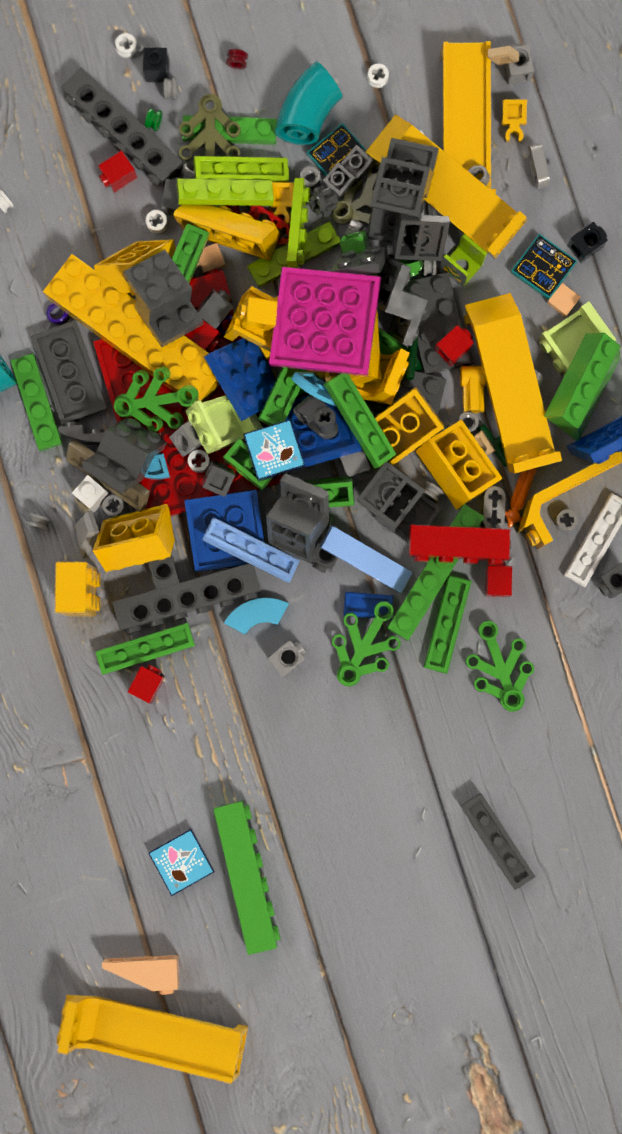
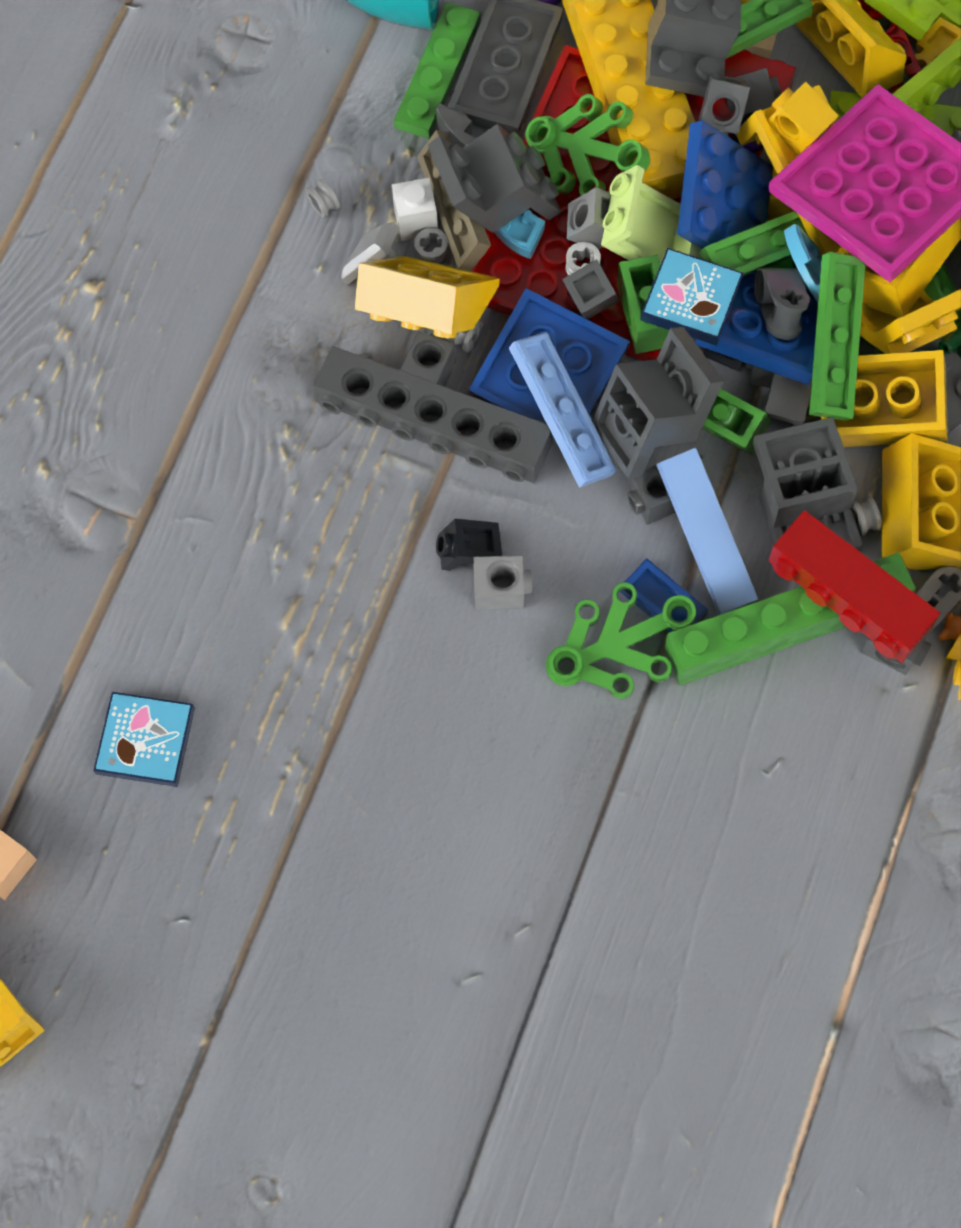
camera: 40 degrees right, 15 degrees down
yellow brick [55,562,101,616] -> none
bright green plate [95,623,196,675] -> none
red brick [128,664,165,703] -> none
light nougat tile [199,243,226,274] -> none
bright green brick [214,800,281,955] -> none
medium azure tile [224,598,289,635] -> none
bright green tile [423,575,472,674] -> none
dark grey plate [460,793,535,890] -> none
bright green plant [465,621,534,712] -> none
red brick [485,562,512,597] -> none
none -> black bracket [436,518,502,571]
none -> dark grey brick [699,73,750,136]

